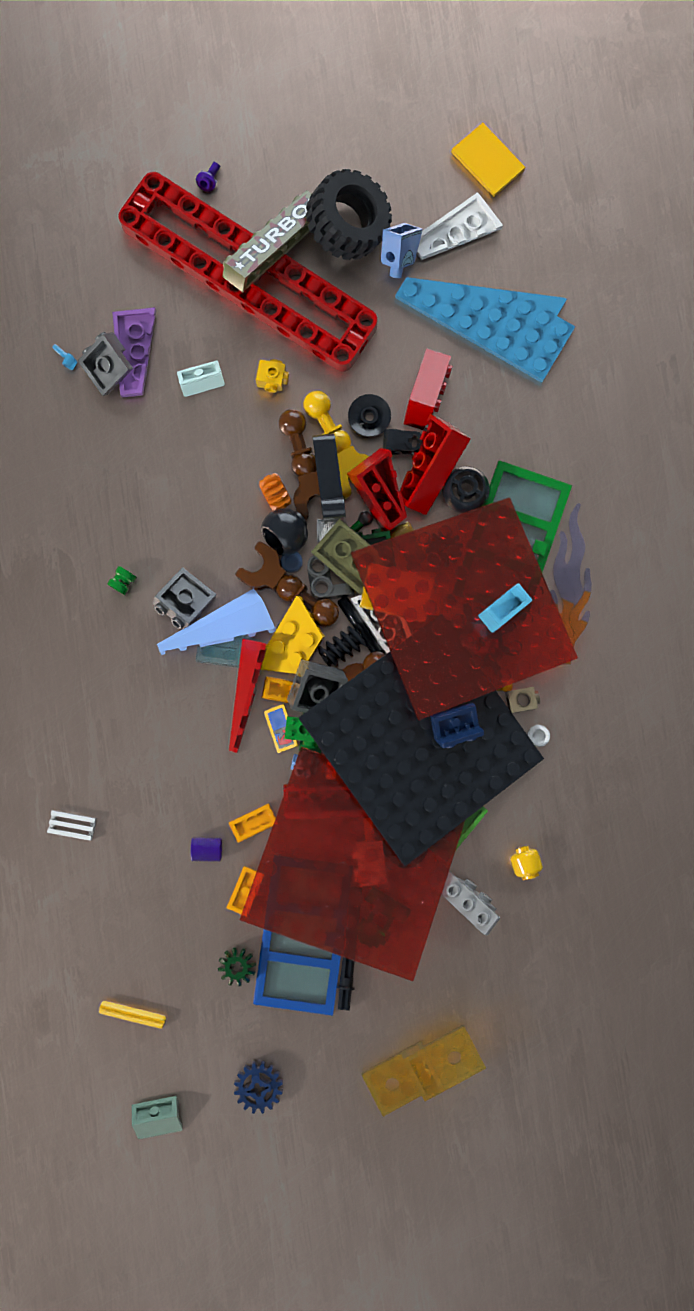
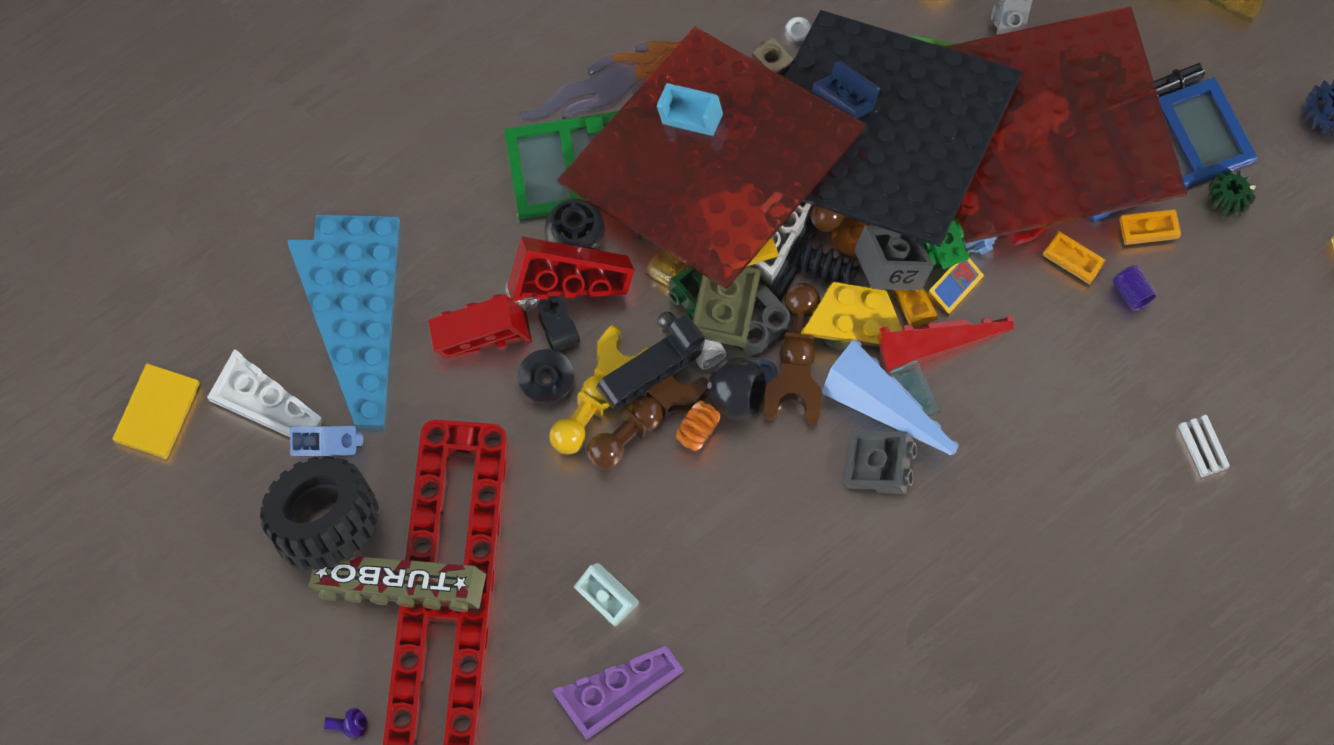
camera: 120 degrees left, 15 degrees down
dark grey plate [78,332,133,396] -> none
green wheel [107,566,137,596] -> none
yellow brick [256,359,289,393] -> none
red wedge [347,448,407,530] -> none

